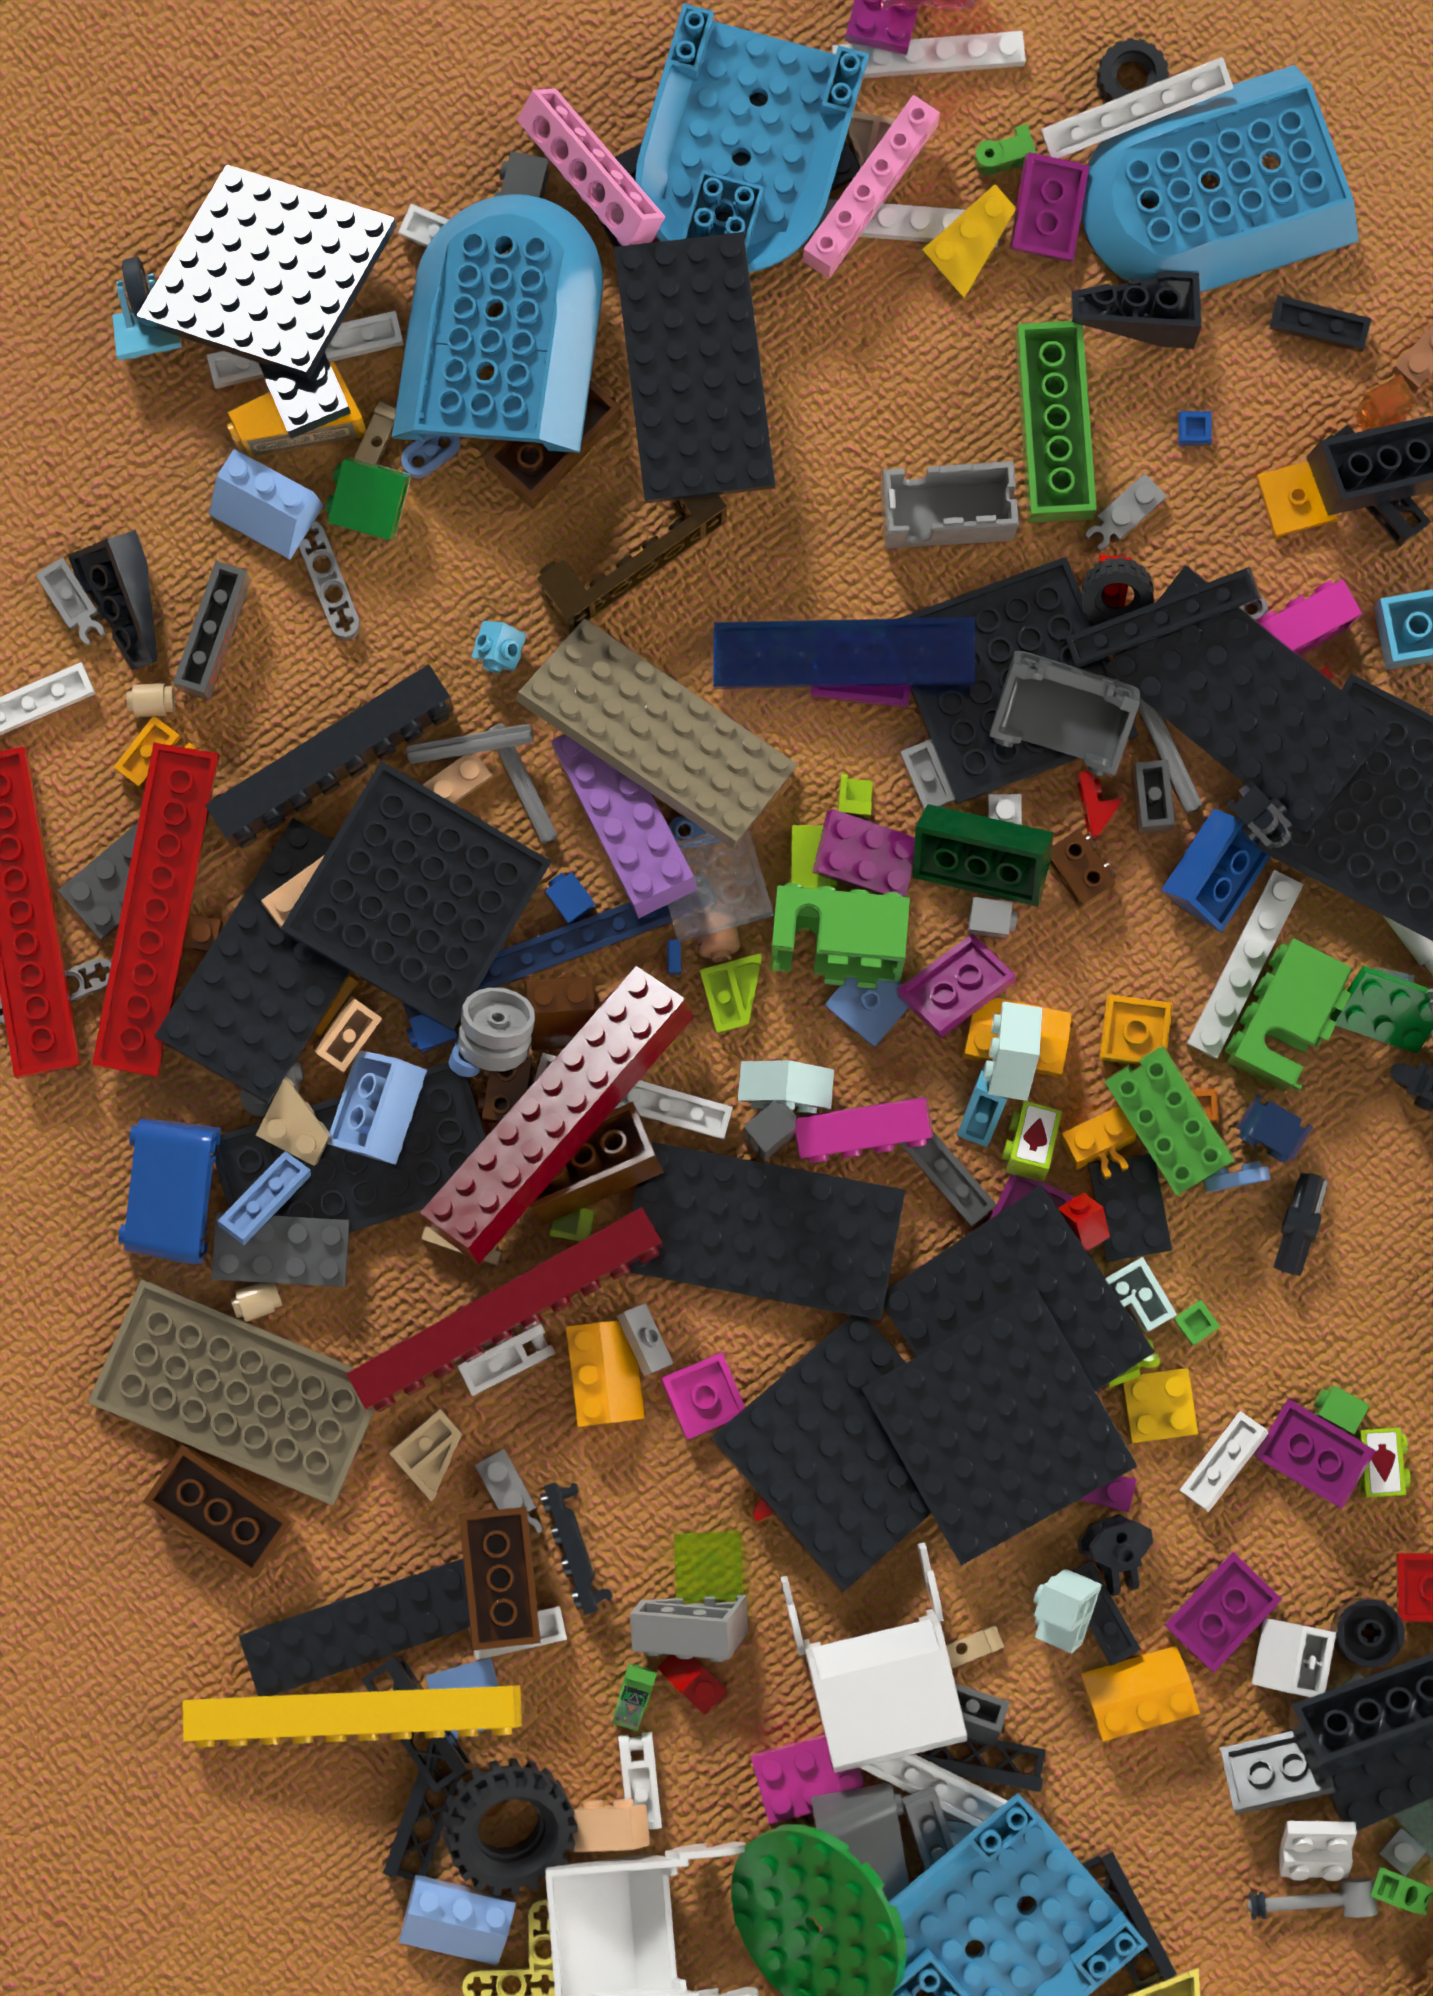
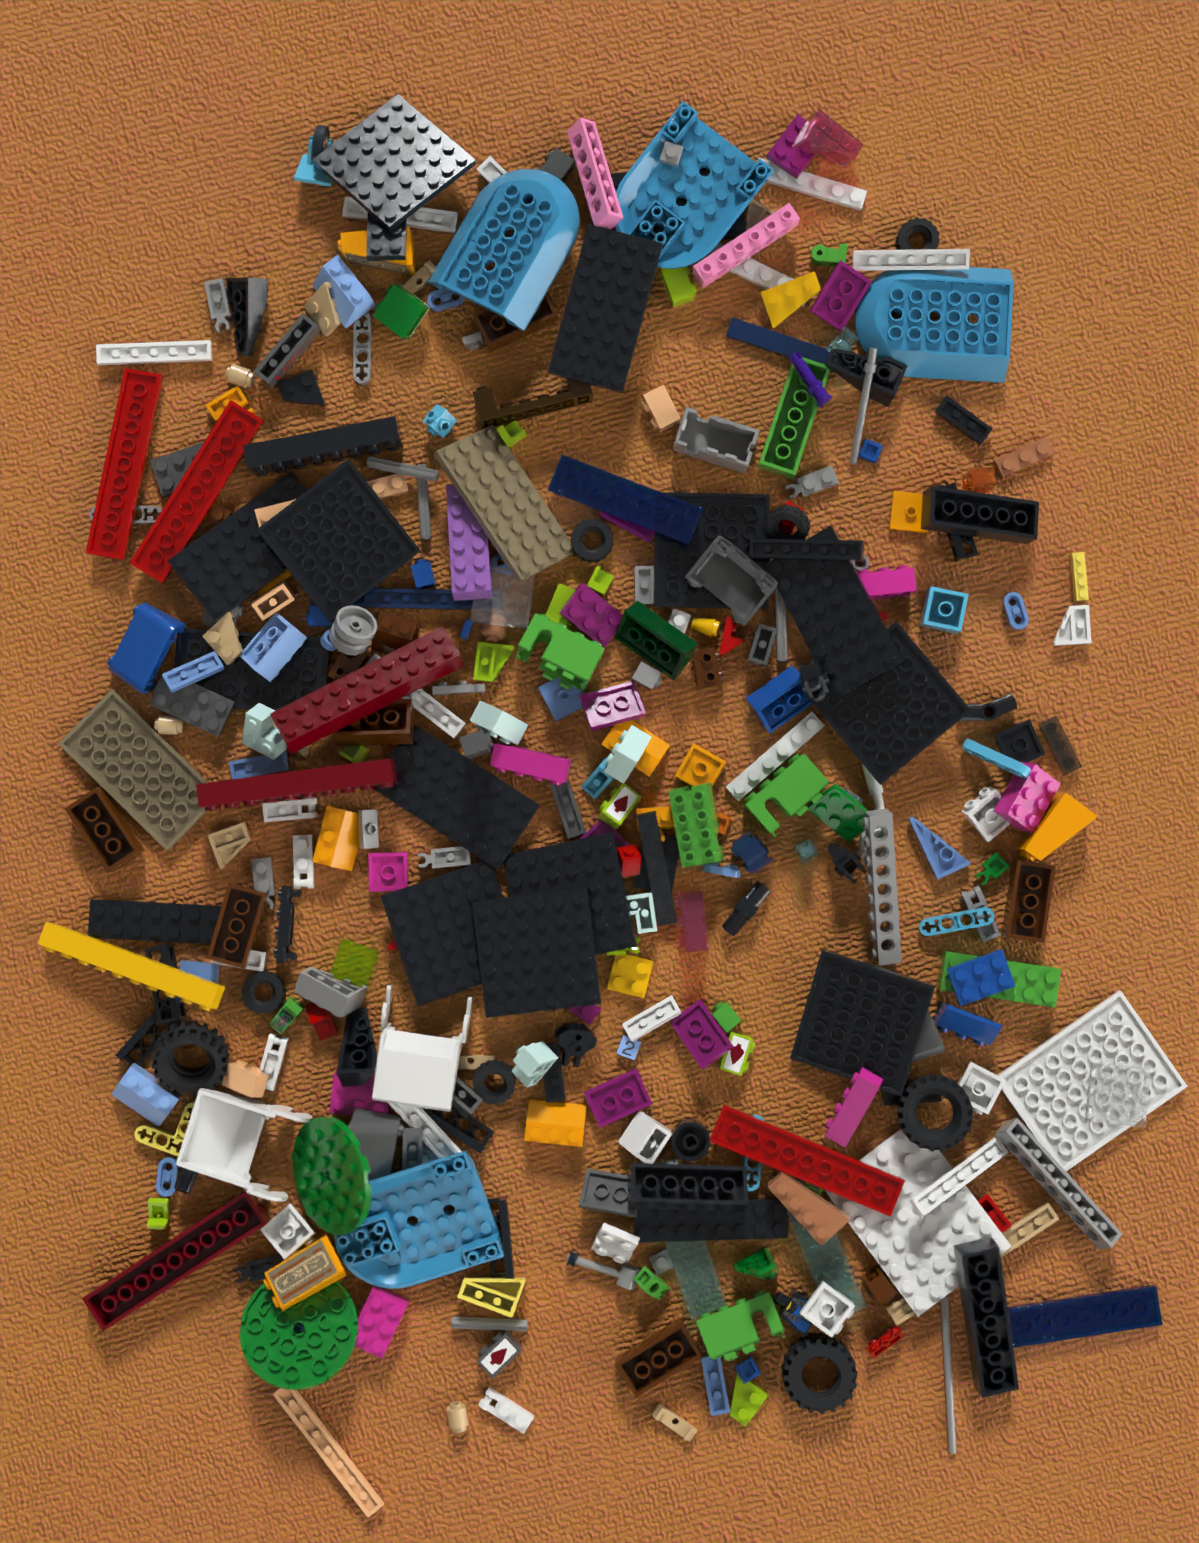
camera: 25 degrees right, 5 degrees up
bright green plate [1173,1299,1220,1346] -> none
none -> medium blue plate [229,751,290,779]
none -> black tyre [241,971,286,1014]
none -> light aqua brick [242,703,287,760]
none -> black wing [277,370,325,406]
none -> white plate [293,835,315,889]
none -> tan wing [303,282,341,336]
none -> black wedge [336,1008,378,1087]
none -> light grey plate [417,846,471,869]
none -> light grey plate [432,681,485,695]
none -> light grey plate [462,332,484,350]
none -> black tyre [472,1059,516,1105]
none -> lime panel [496,421,526,448]
none -> black tyre [571,519,613,563]
none -> light blue tile [616,1035,641,1060]
none -> black tile [637,811,677,926]
none -> light nougat brick [641,385,681,433]
none -> light grey plate [659,141,684,167]
none -> lime brick [660,266,697,308]
none -> clear pink wedge [675,891,709,953]
none -> yellow cone [691,618,721,637]
none -> dark blue tile [726,317,834,373]
none -> dark purple pin [788,351,832,408]
none -> clear light blue leg [793,839,818,864]
none -> clear light blue bracket [826,327,859,352]
none -> light grey bar [849,348,877,464]

